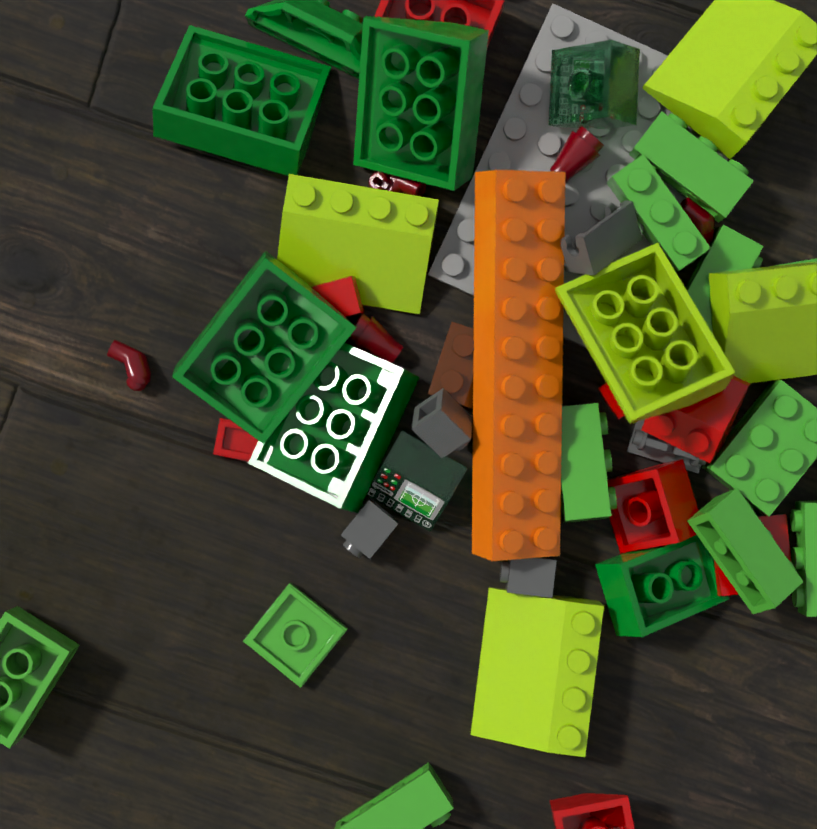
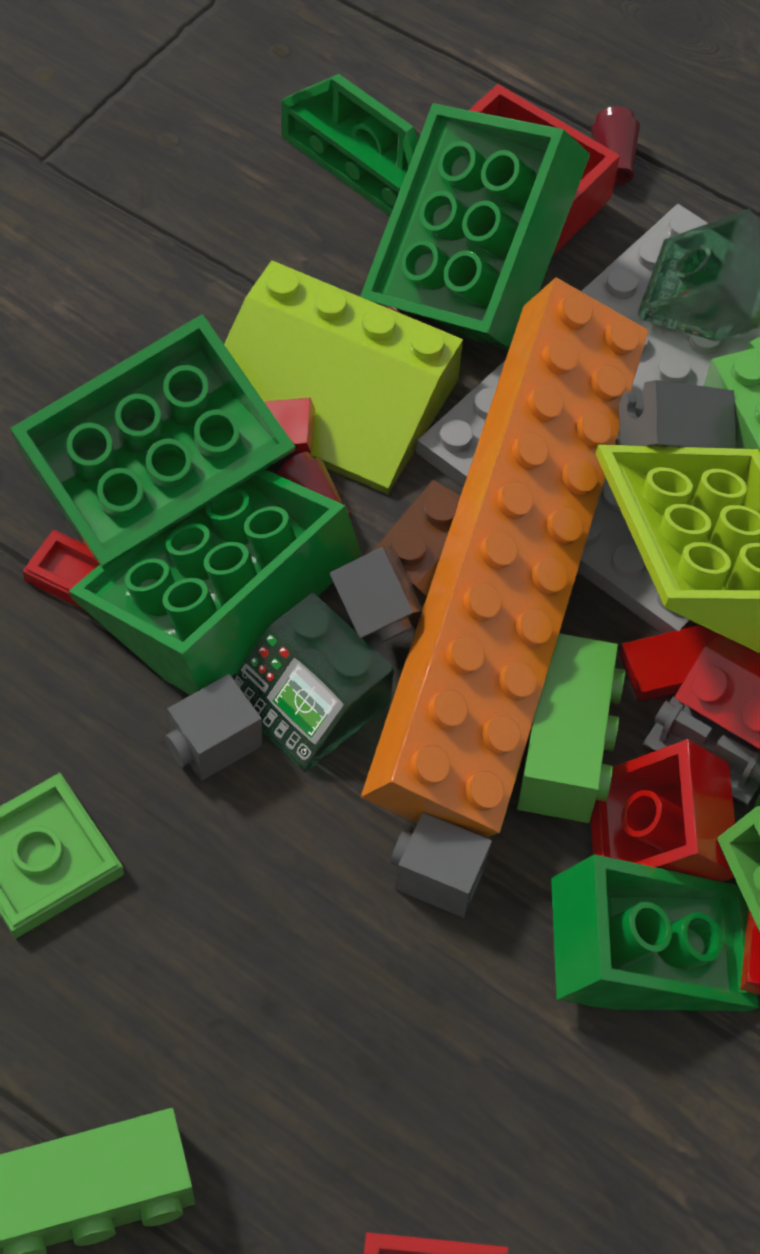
camera: 20 degrees right, 30 degrees down
green slope [153,25,331,176] -> none
lime slope [471,587,604,757] -> none
dark red cone [549,126,604,184] -> none

